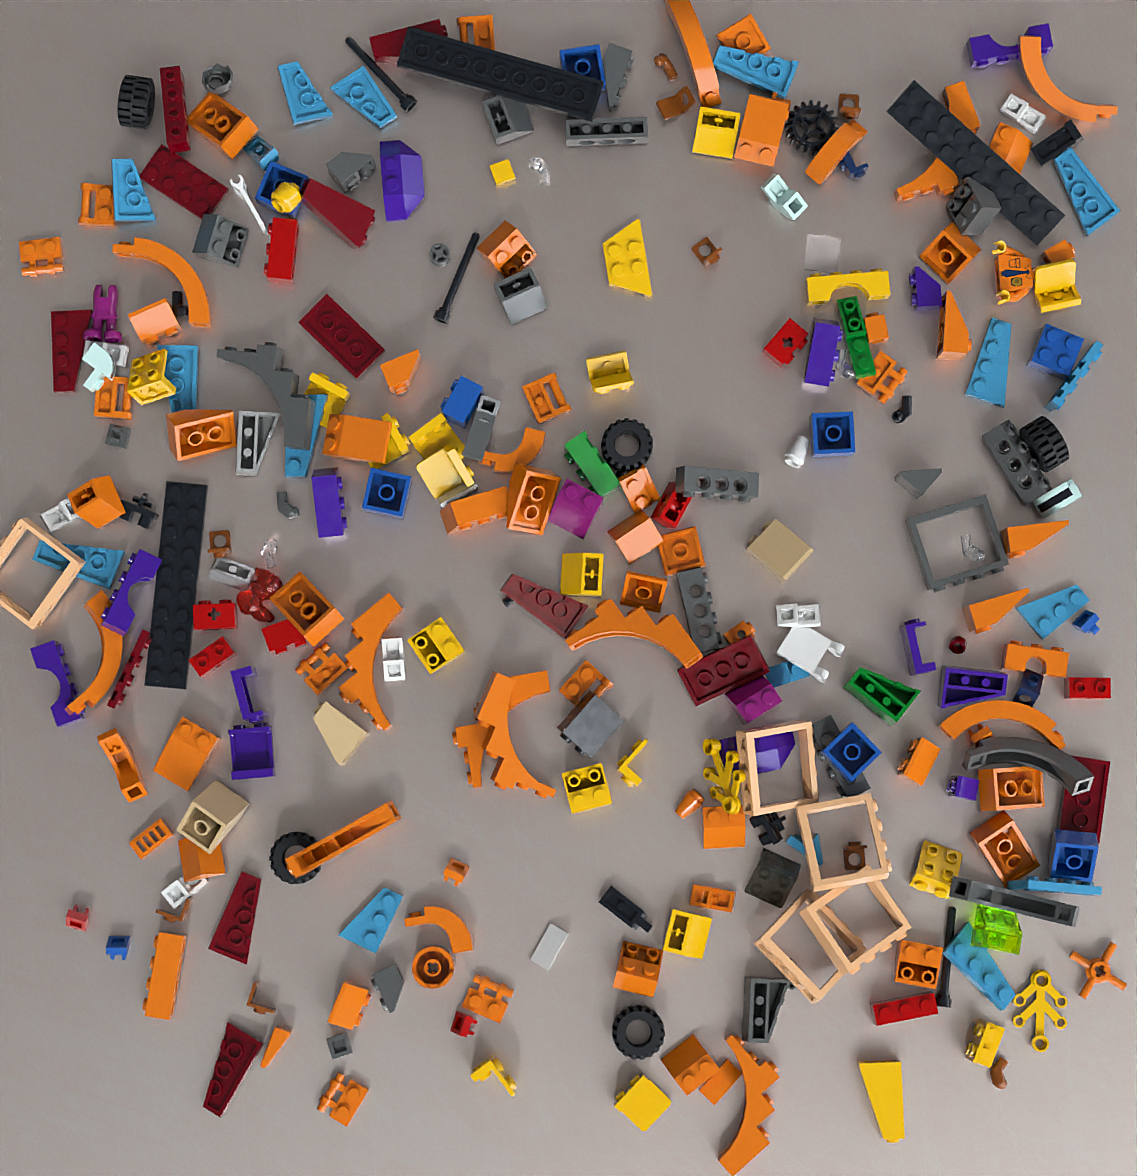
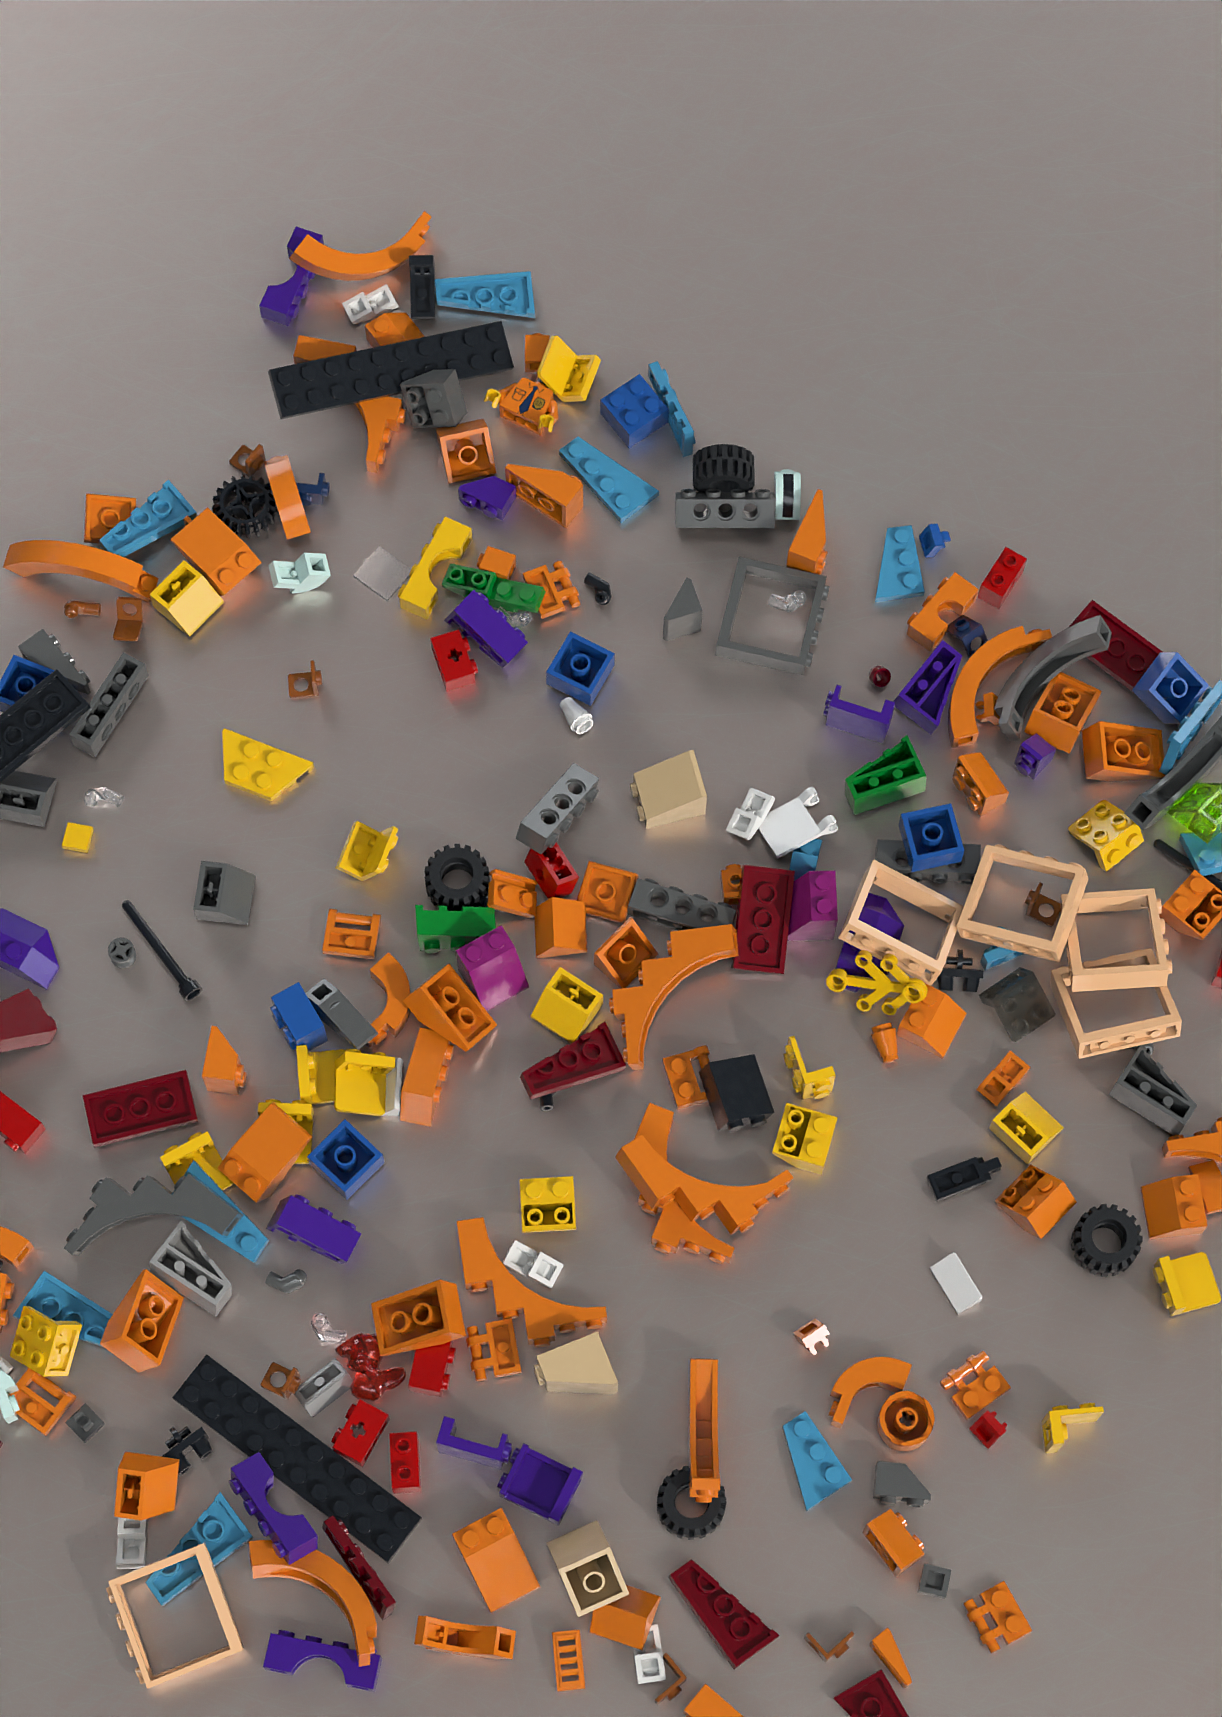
camera: 55 degrees left, 15 degrees down
orange slope [476,220,537,279] -> none
orange slope [962,588,1030,634] -> none

